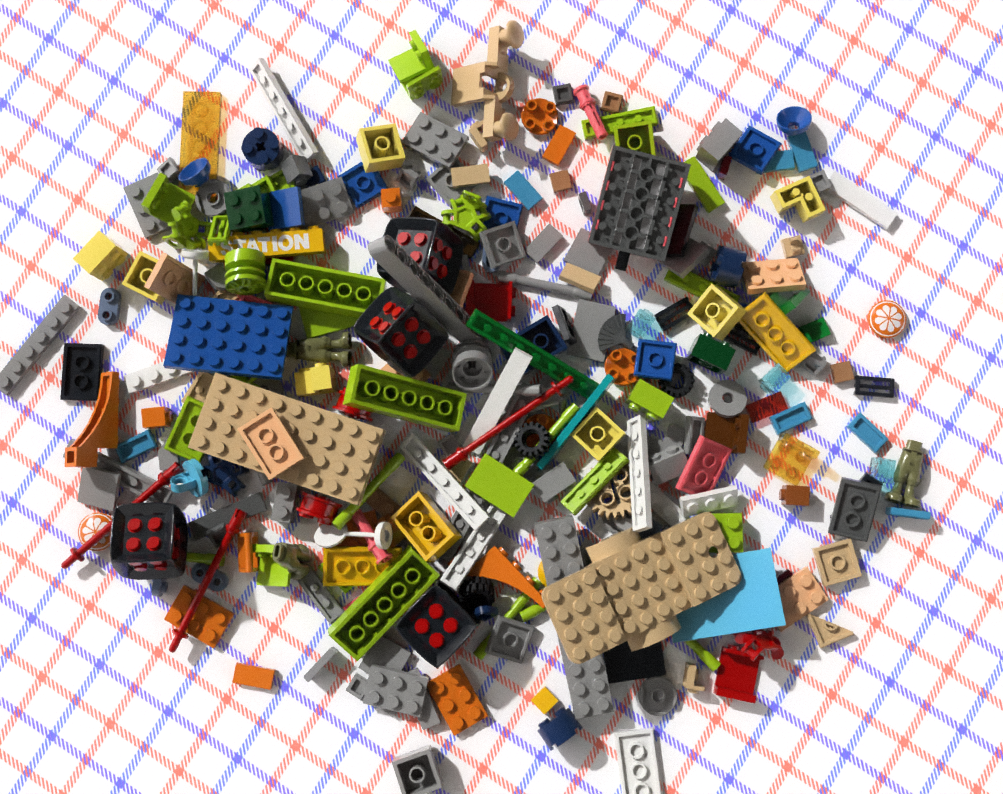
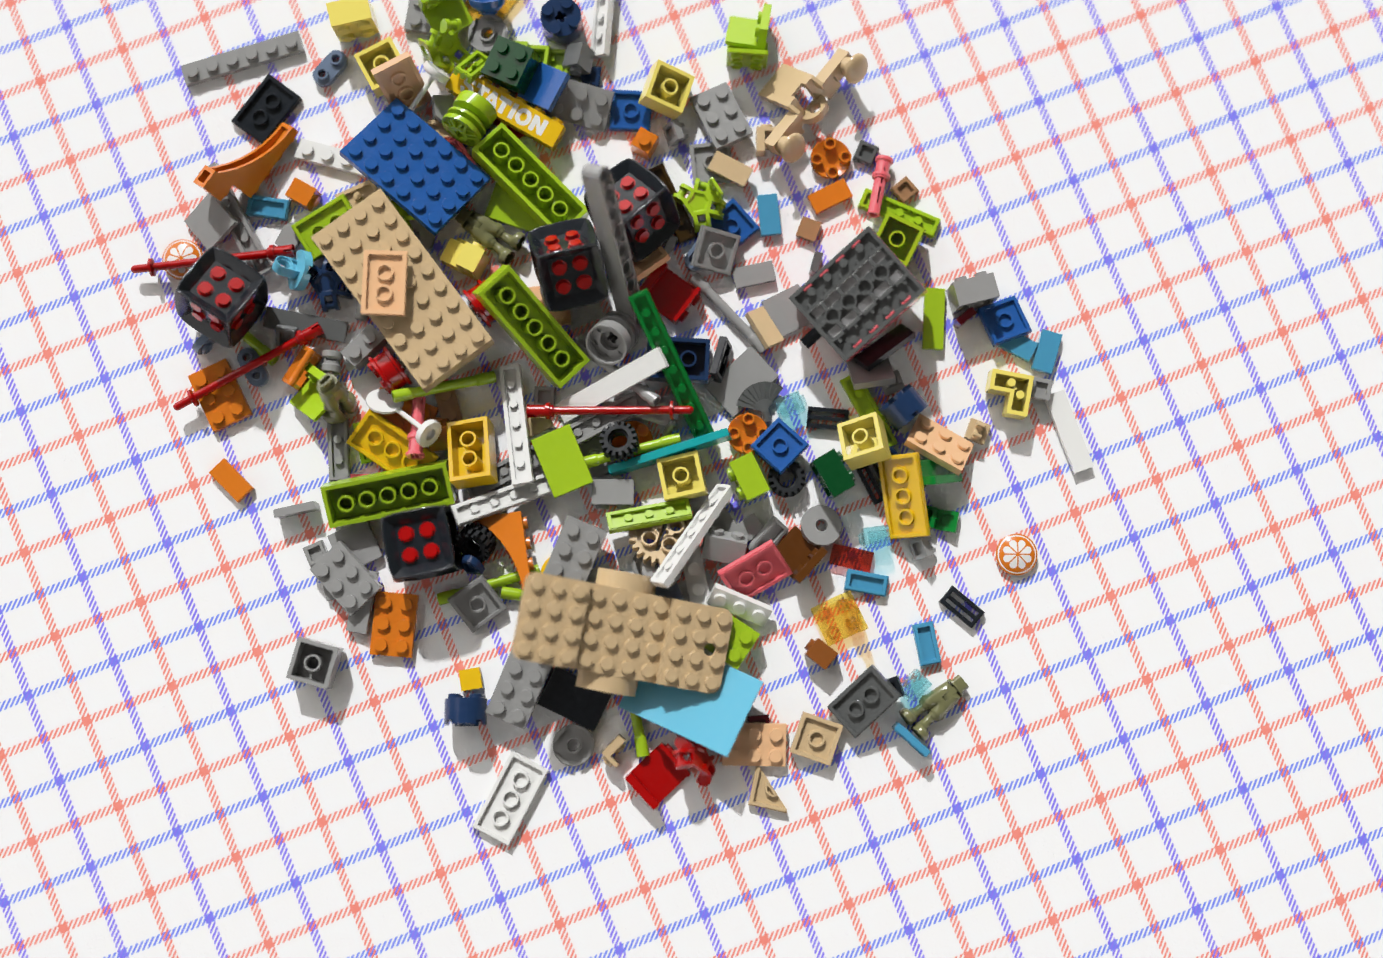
camera: 25 degrees right, 0 degrees up
blue piece [776,106,812,136] -> none
medium nougat tile [830,361,854,384] -> none
none -> light grey wheel [320,350,343,374]

